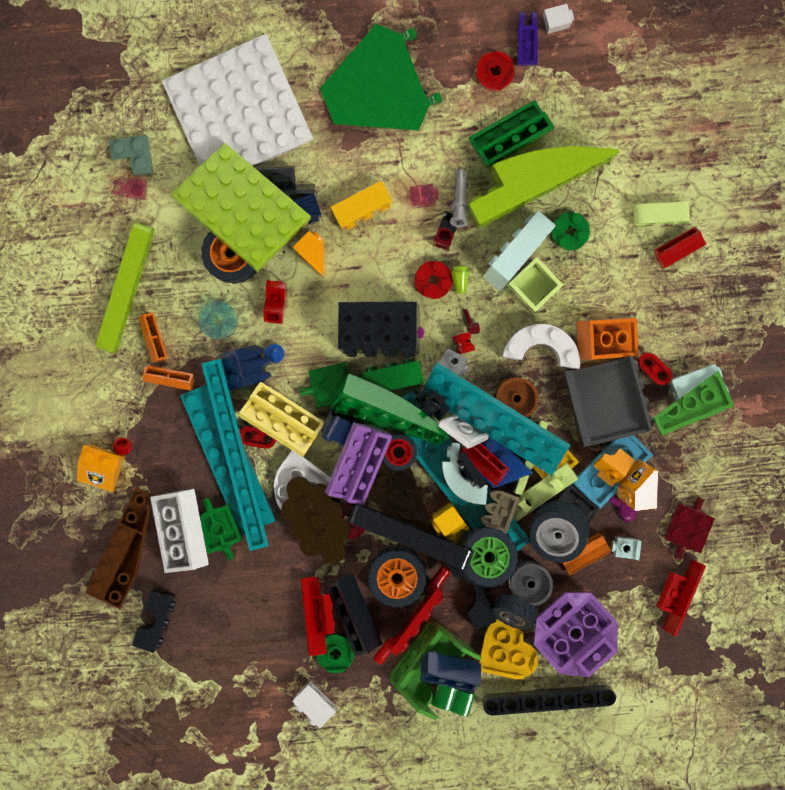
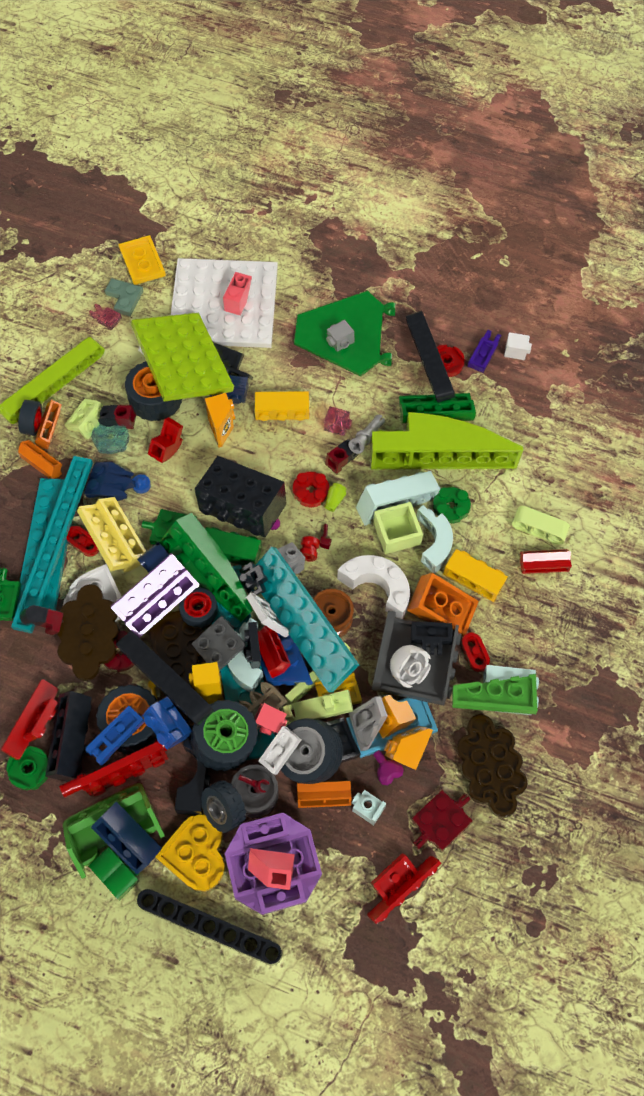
camera: 25 degrees right, 25 degrees down
none -> black wheel [18,400,42,436]
none -> leg [20,605,63,635]
none -> yellowish green bracket [64,398,102,439]
none -> blue plate [86,706,145,765]
none -> leg [98,405,136,429]
none -> yellow plate [118,235,166,285]
none -> blue brick [142,697,192,750]
none -> dark grey bracket [192,616,245,671]
none -> coral slope [223,272,252,316]
none -> dark red hand [238,775,270,793]
none -> coral slope [248,848,295,890]
none -> coral brick [254,703,287,736]
none -> white plate [259,726,302,775]
none -> light grey brick [326,320,355,351]
none -> light grey wing [349,697,387,751]
none -> white cylinder [390,645,431,688]
none -> black beam [405,310,455,403]
none -> black hinge [411,621,452,656]
none -> light aqua arch [416,505,453,574]
none -> yellow brick [443,549,508,602]
none -> dark brown plate [456,714,528,818]

